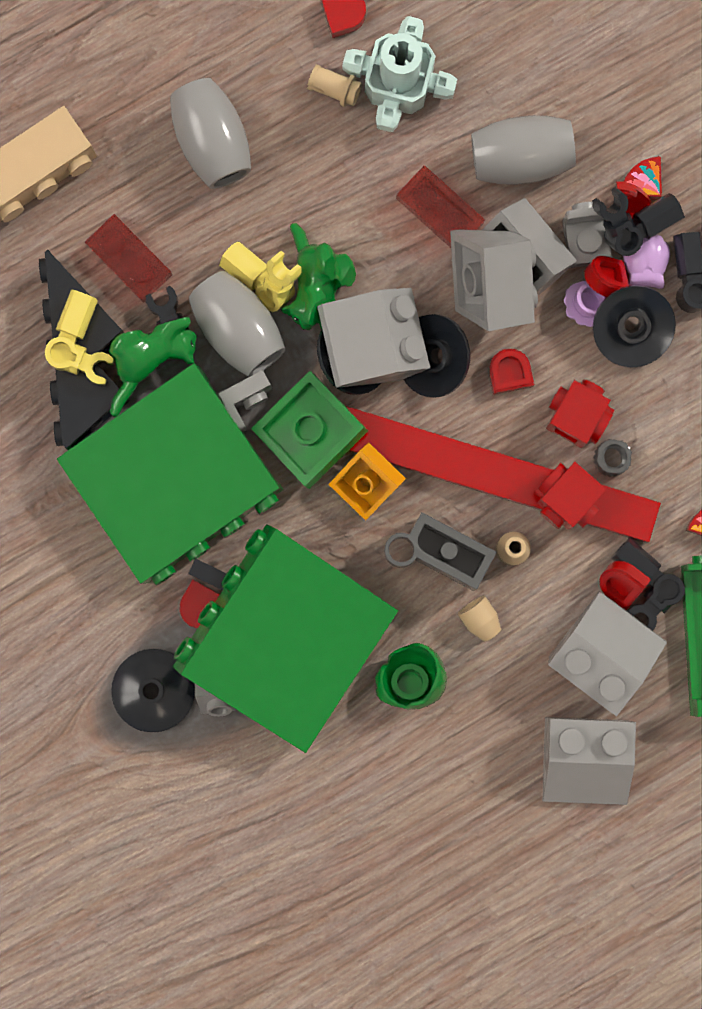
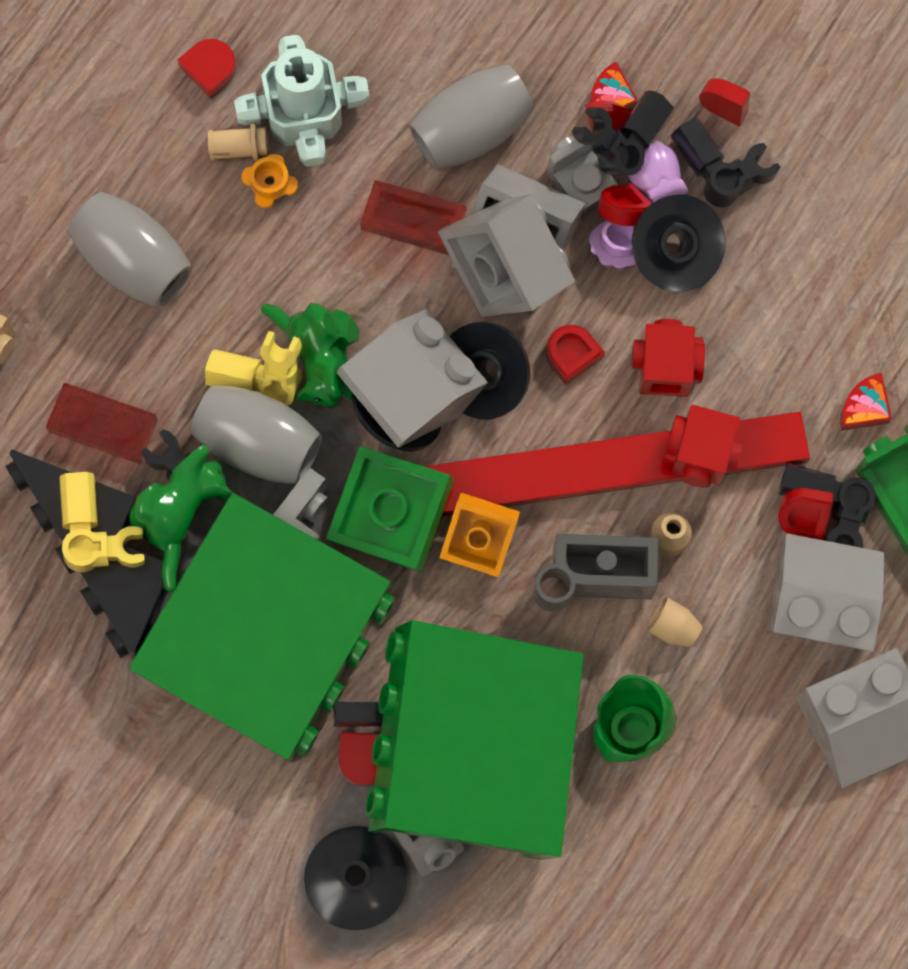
camera: 30 degrees left, 10 degrees down
dark grey axle [593,439,632,477] -> none
none -> light orange plate [241,154,298,209]

